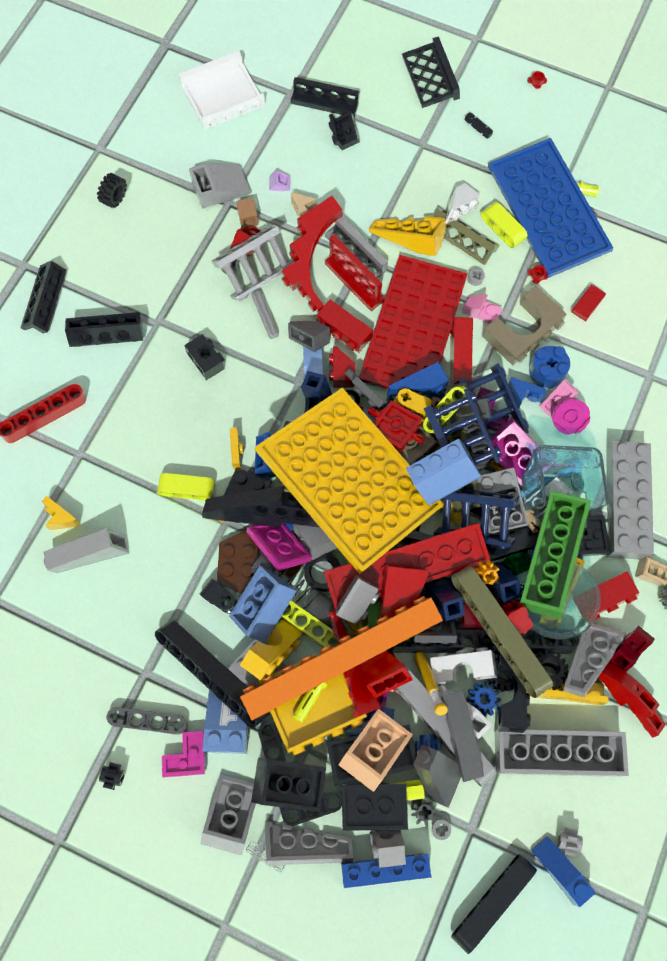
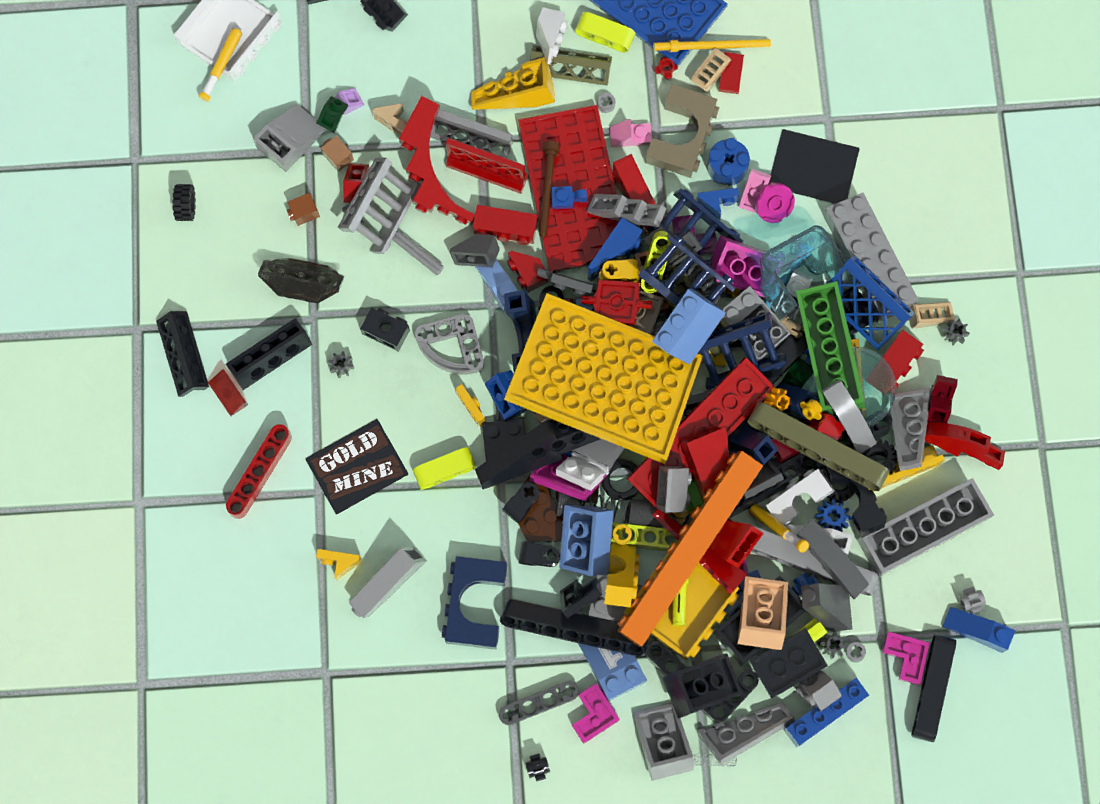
camera: 25 degrees left, 5 degrees up
none -> yellow piece [198,28,242,102]
none -> clear red slope [208,369,248,416]
none -> clear smoke wedge [258,258,344,304]
none -> dark orange brick [286,193,320,226]
none -> sticker [305,419,408,514]
none -> dark green bracket [316,96,348,133]
none -> dark grey gear [328,351,354,378]
none -> light grey beam [415,314,484,374]
none -> dark blue arch [442,556,508,650]
none -> black piece [502,482,539,524]
none -> reddish brown piece [539,141,560,238]
none -> blue plate [552,186,587,209]
none -> white plate [556,452,609,491]
none -> black plate [560,578,602,618]
none -> light grey slope [587,194,666,227]
none -> yellow bush [612,524,632,545]
none -> yellow bar [653,39,771,52]
none -> tan slope [690,48,732,92]
none -> black sticker [769,129,860,204]
none -> yellow plate [800,399,822,420]
none -> light grey slope [822,379,877,453]
none -> blue fence [827,256,915,351]
none -> dark pink plate [882,632,930,685]

